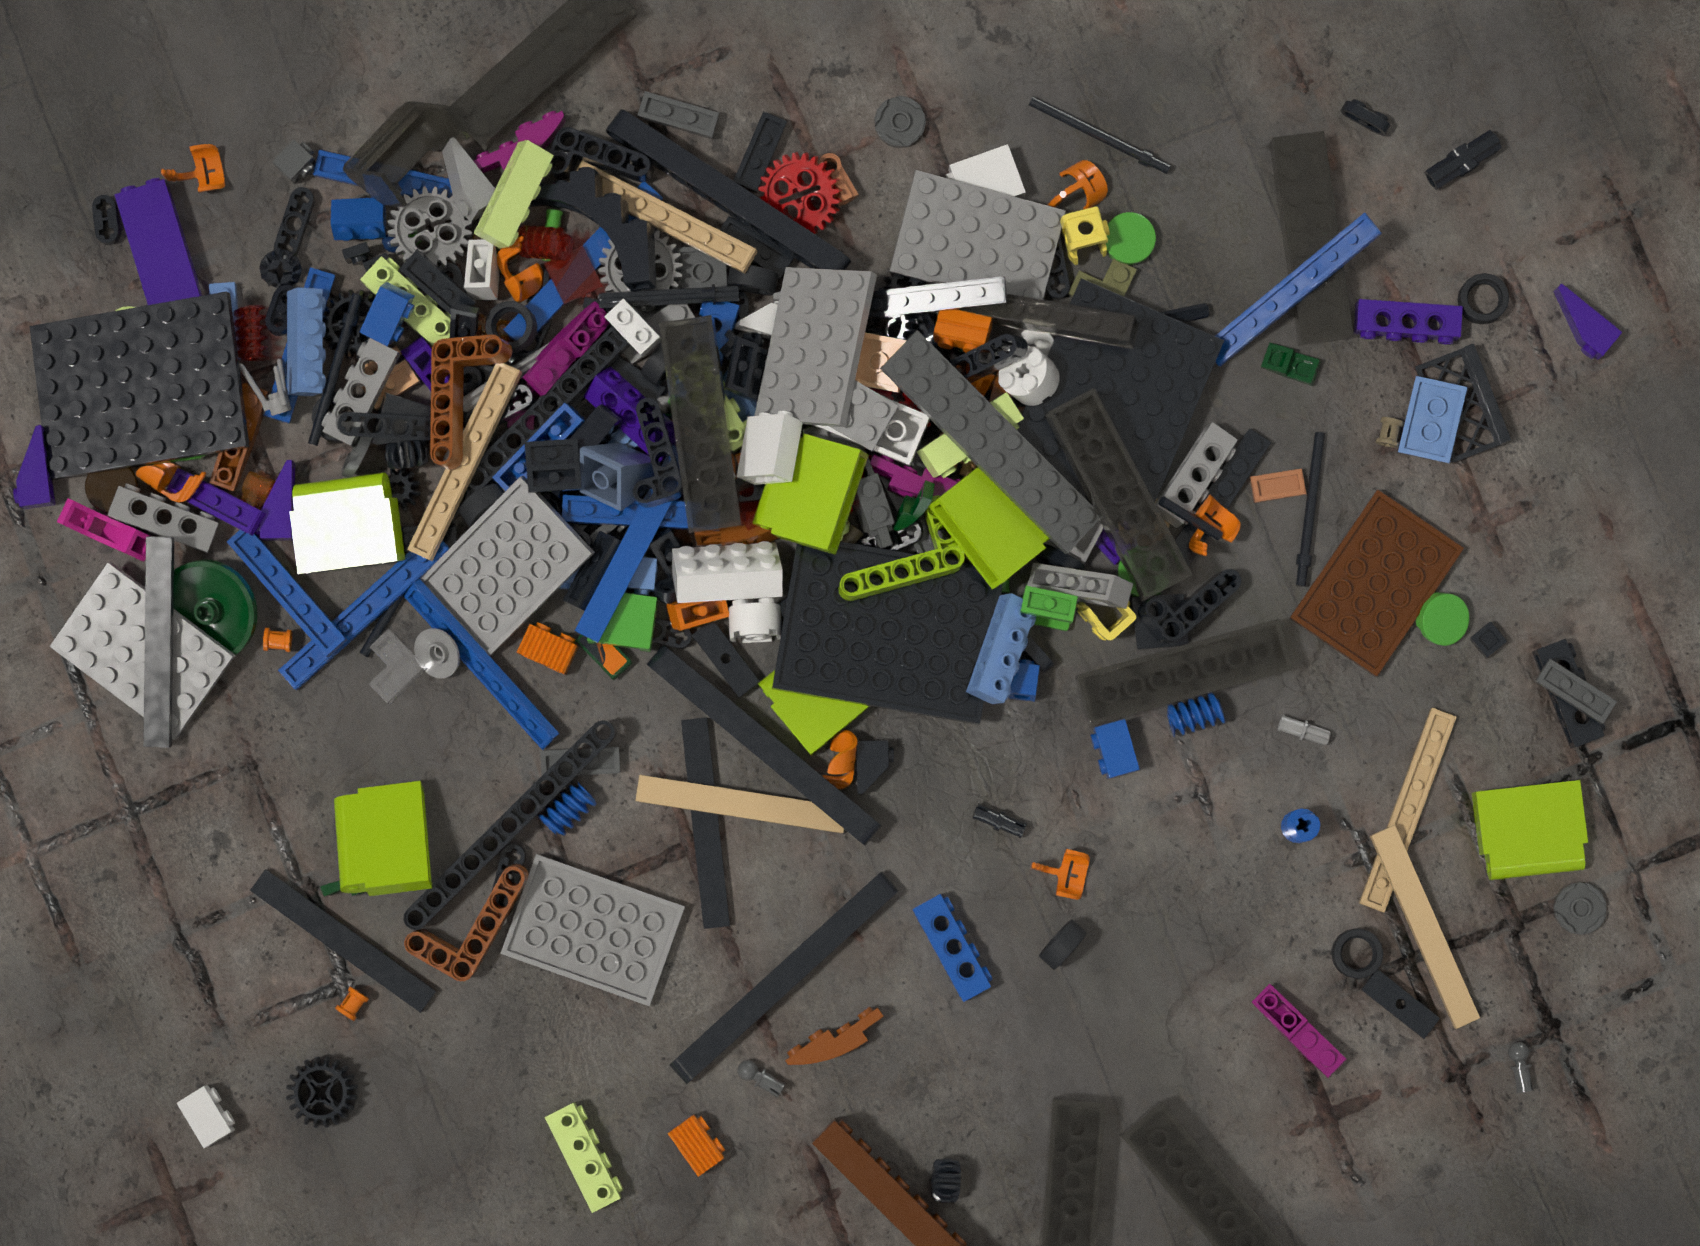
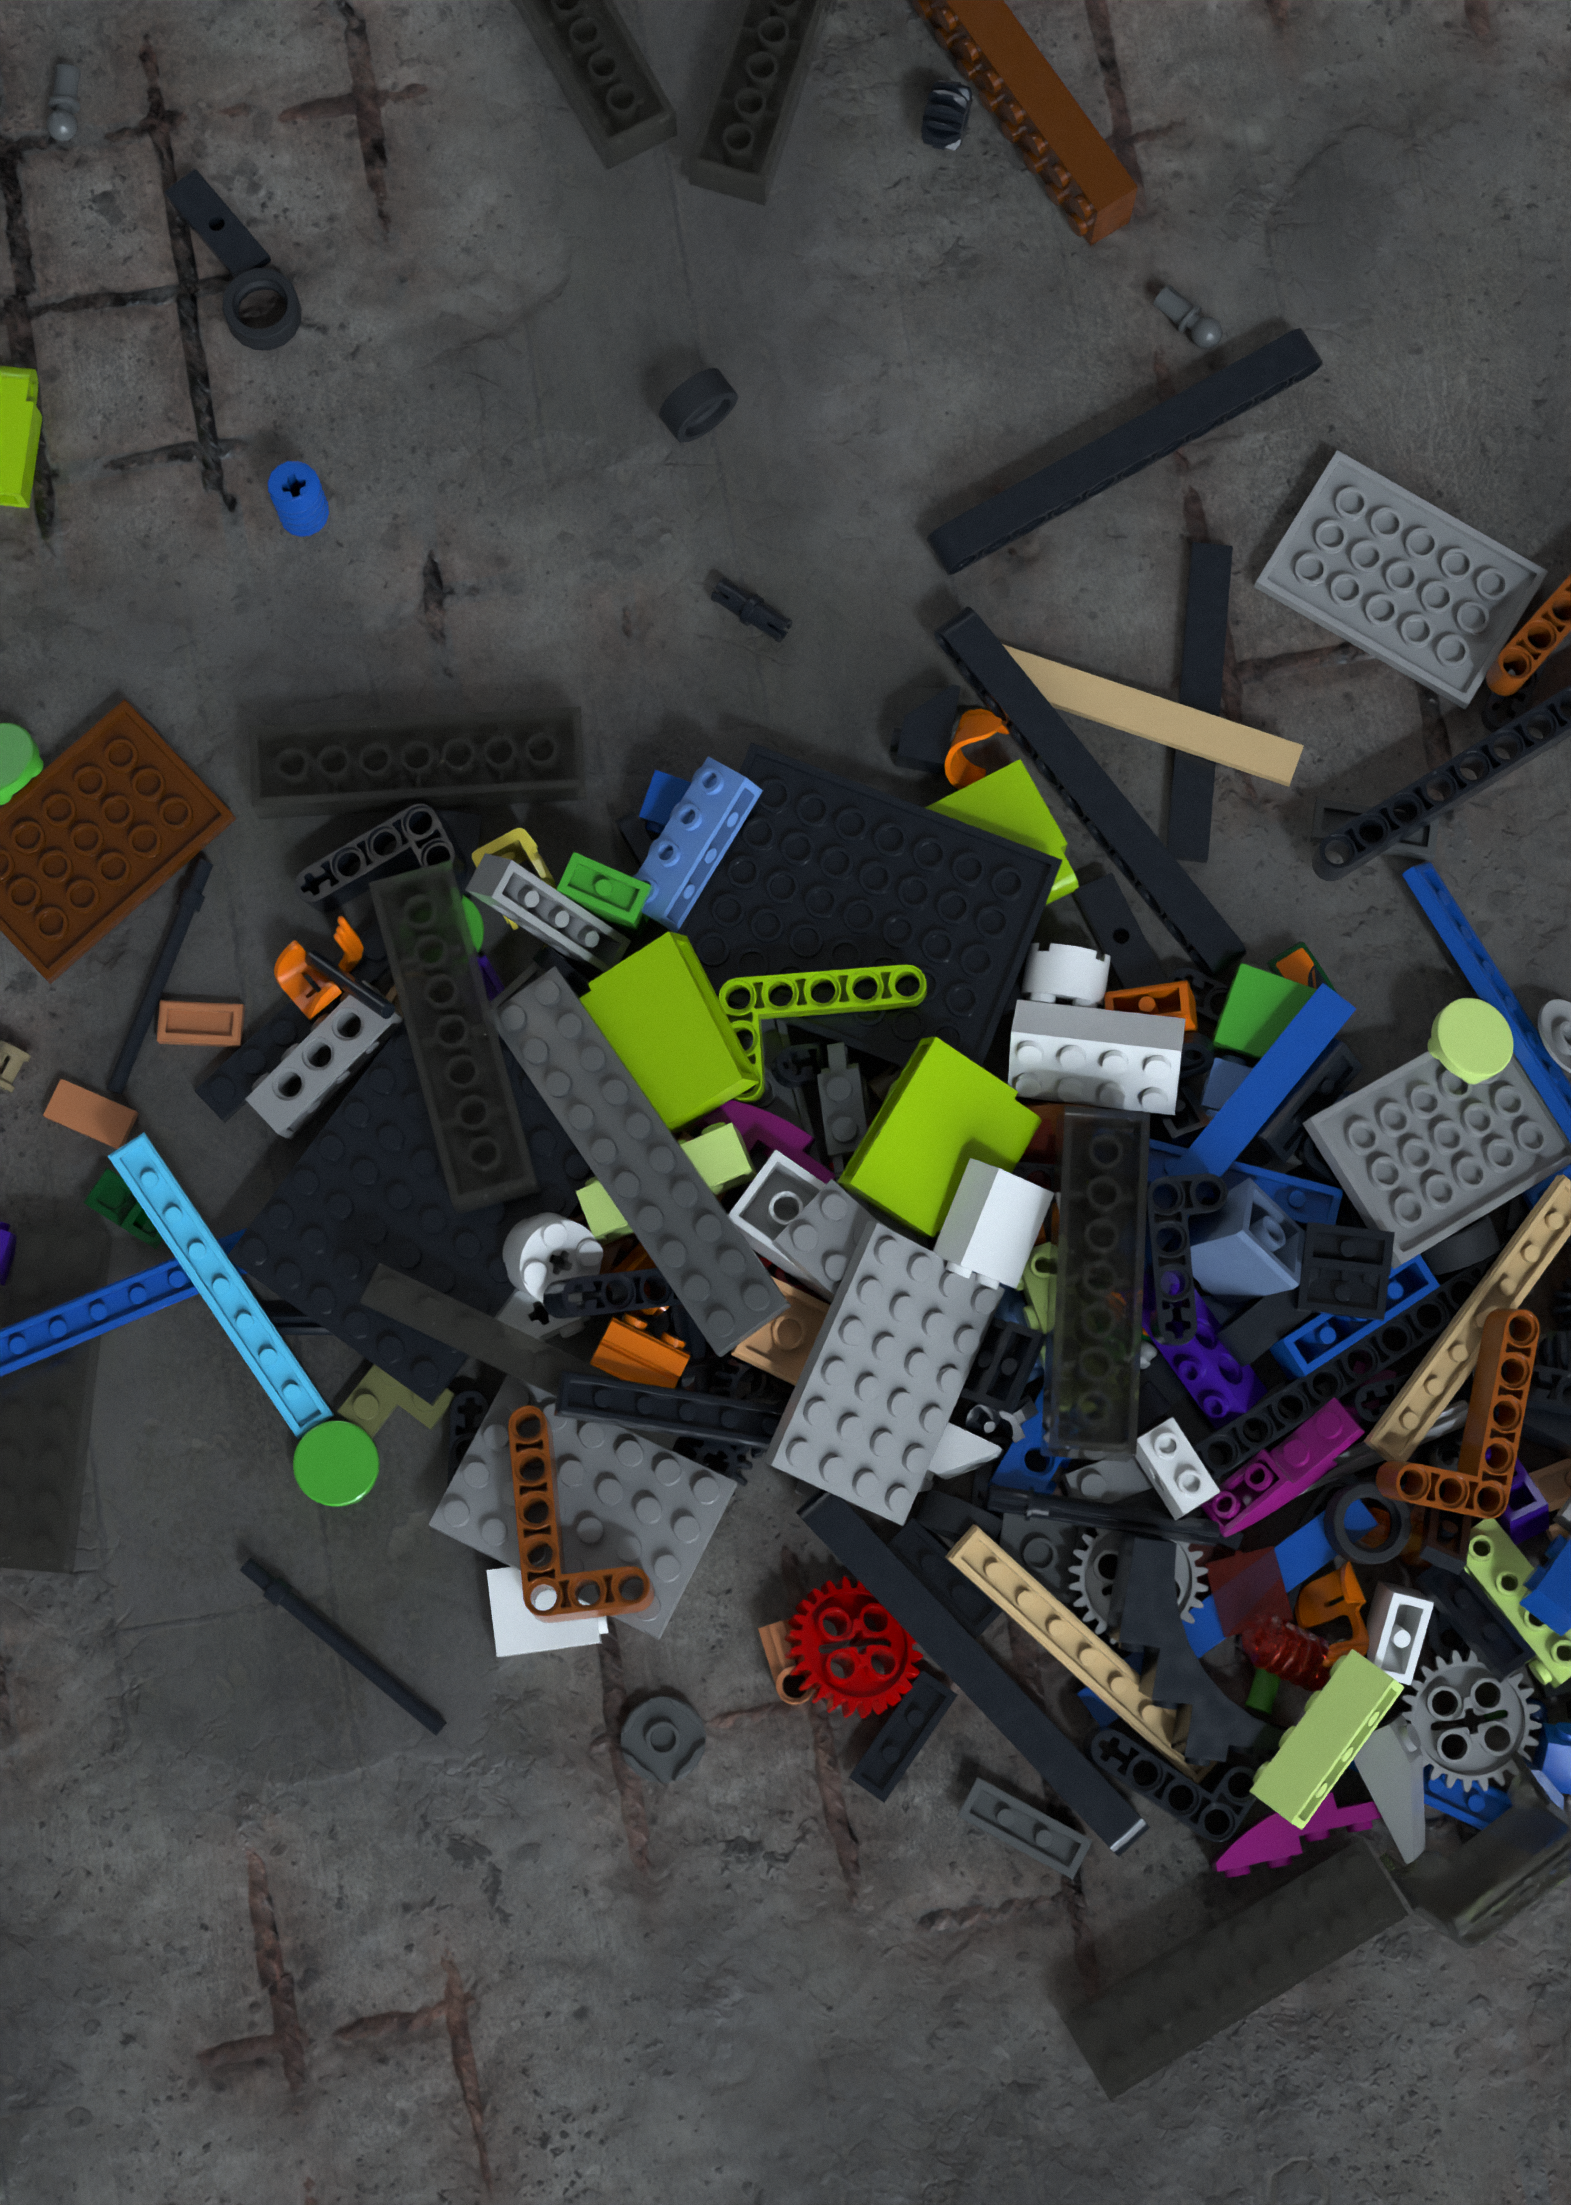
camera: 165 degrees left, 5 degrees down
orange brick [517,622,579,676] -> none
blue piece [538,780,597,836] -> none
yellowish green brick [545,1102,623,1213] -> none
orange brick [667,1114,725,1177] -> none
dark orange slope [785,1007,883,1065] -> none
dark green slope [894,480,935,531] -> none
blue brick [912,894,993,1002] -> none
orange helmet [1031,849,1090,900] -> none
orange helmet [1047,160,1108,209] -> none
light yellow piece [1060,206,1110,265] -> none
blue brick [1090,719,1140,779] -> none
blue piece [1167,693,1225,737] -> none
magenta slope [1251,984,1347,1079] -> none
light grey axle [1277,715,1331,745] -> none
tan tile [1359,708,1456,913] -> none
tan tile [1370,825,1480,1029] -> none
none -> nougat tile [43,1079,139,1149]
none -> medium azure tile [108,1132,334,1439]
none -> dark orange beam [508,1405,655,1623]
none -> yellowish green tile [1427,998,1514,1085]

